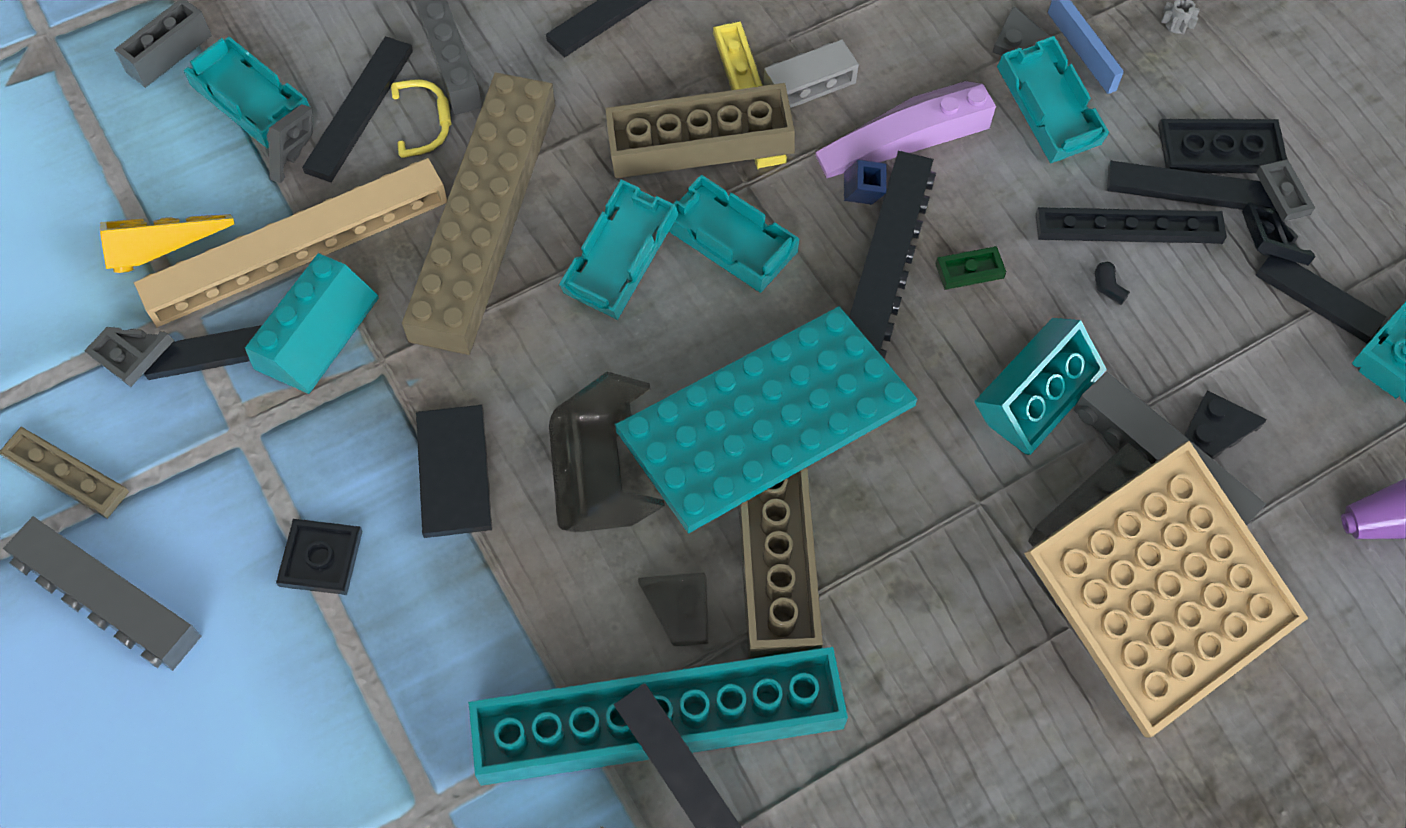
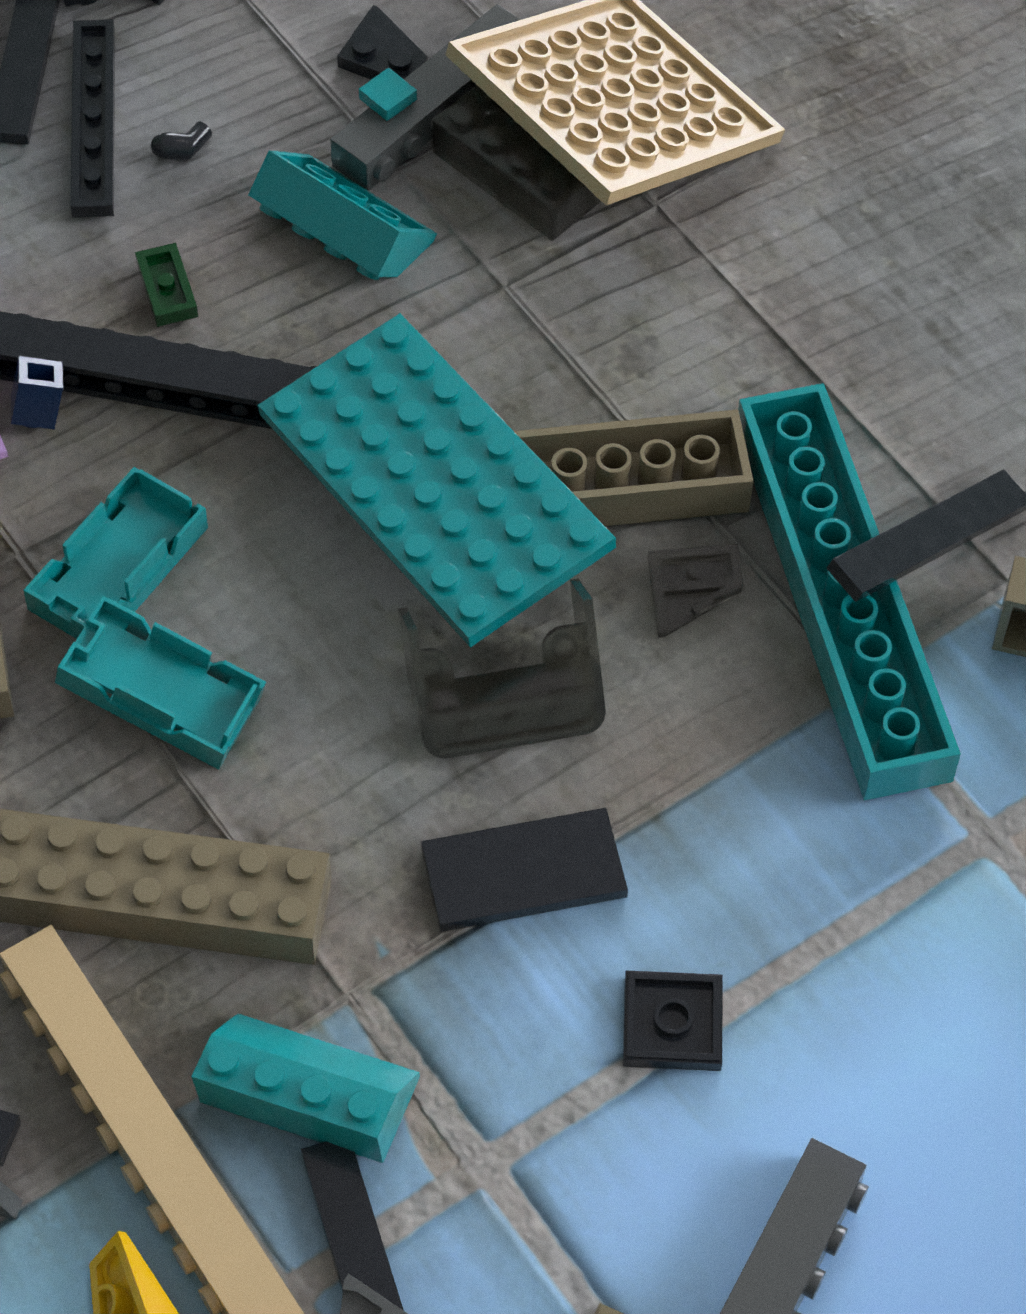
camera: 95 degrees left, 5 degrees down
none -> teal tile [359,68,417,121]

